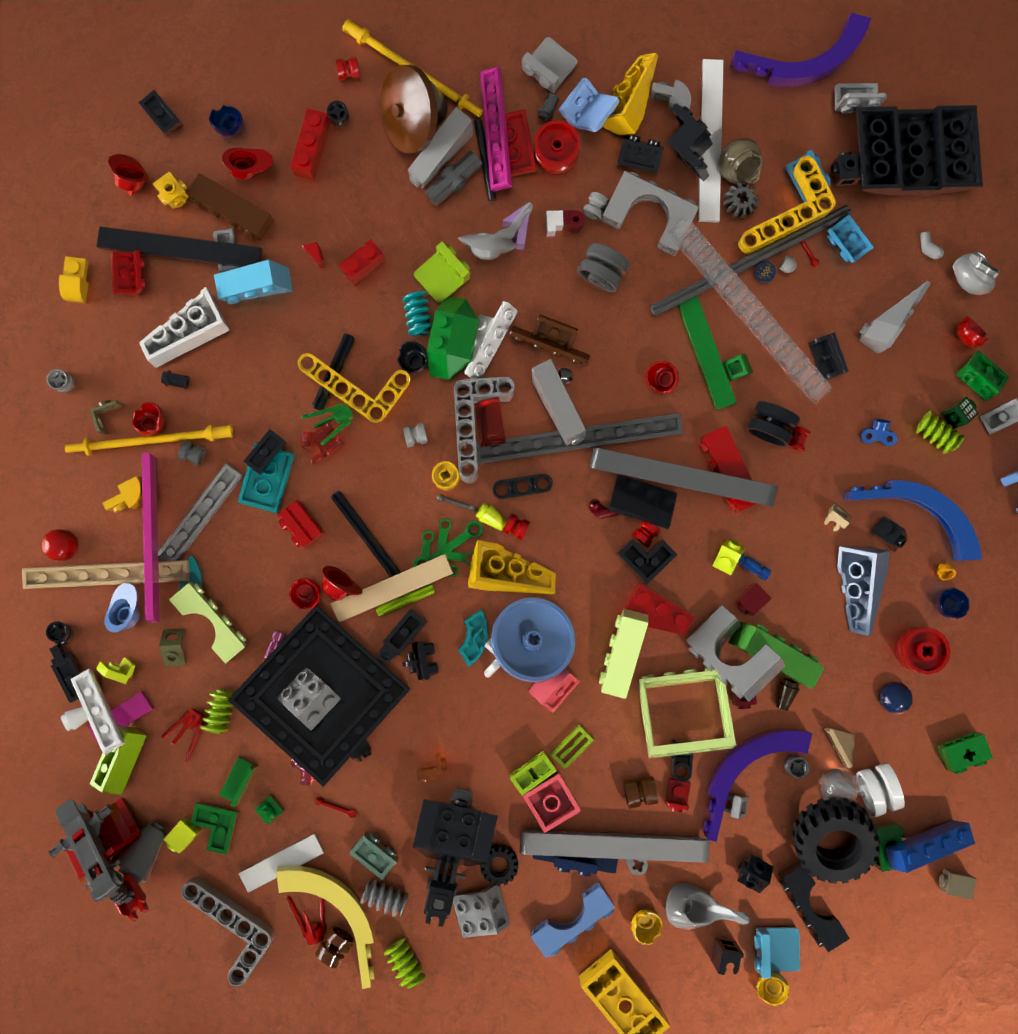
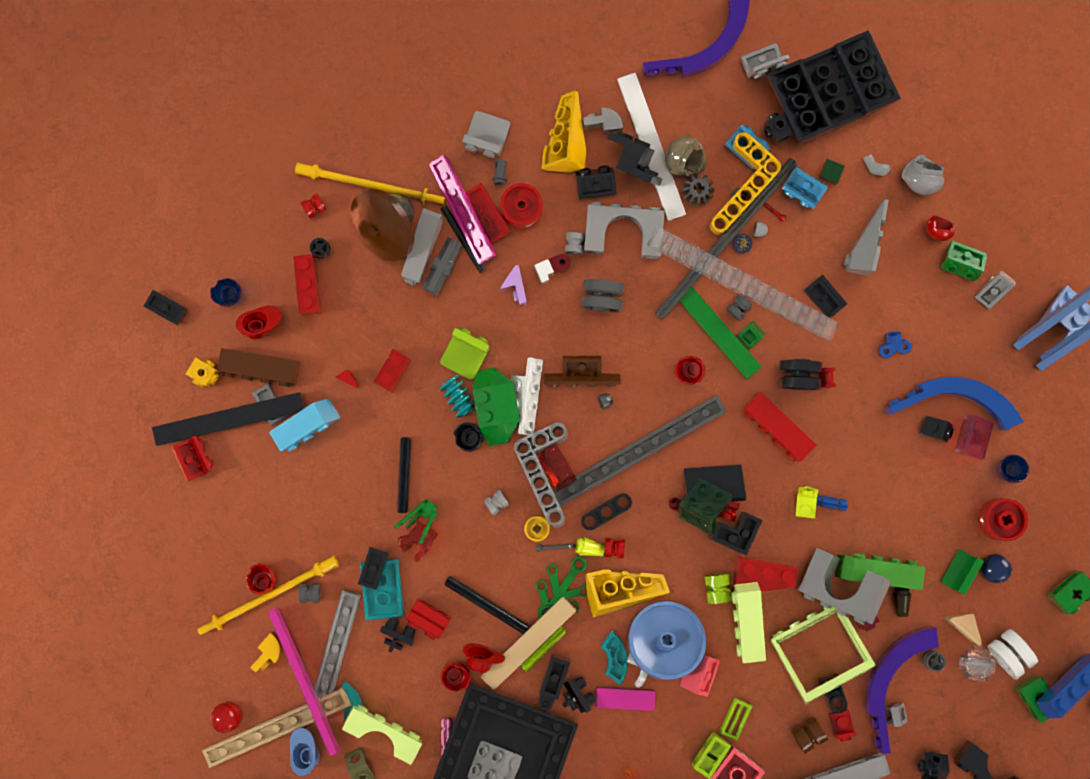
camera: 15 degrees left, 0 degrees up
light grey wheel [47,369,75,393] -> none
yellow brick [59,256,89,303] -> none
olive bracket [90,400,123,434] -> none
red piece [108,154,149,196] -> none
white wedge [139,287,230,368] -> none
black pin [161,370,190,389] -> none
yellow beam [298,353,410,423] -> none
light grey hat [458,202,533,260] -> none
light grey slope [532,359,586,446] -> none
light blue bracket [558,78,620,132] -> none
dark grey beam [589,447,778,507] -> none
dark red brick [735,583,772,616] -> none
black tyre [792,797,880,884] -> none
tan tile [824,503,851,531] -> none
sand blue wedge [837,546,890,636] -> none
lime piece [916,410,965,454] -> none
light orange hinge [937,563,956,581] -> none
dark green slope [939,396,979,430] -> none
none -> black hips [380,618,416,653]
none -> dark pink tile [596,687,655,711]
none -> clear green bracket [679,479,732,536]
none -> lime wheel [704,573,732,604]
none -> dark grey wheel [726,294,753,321]
none -> dark green tile [819,159,845,184]
none -> green panel [941,549,984,595]
none -> clear pink slope [954,415,994,460]

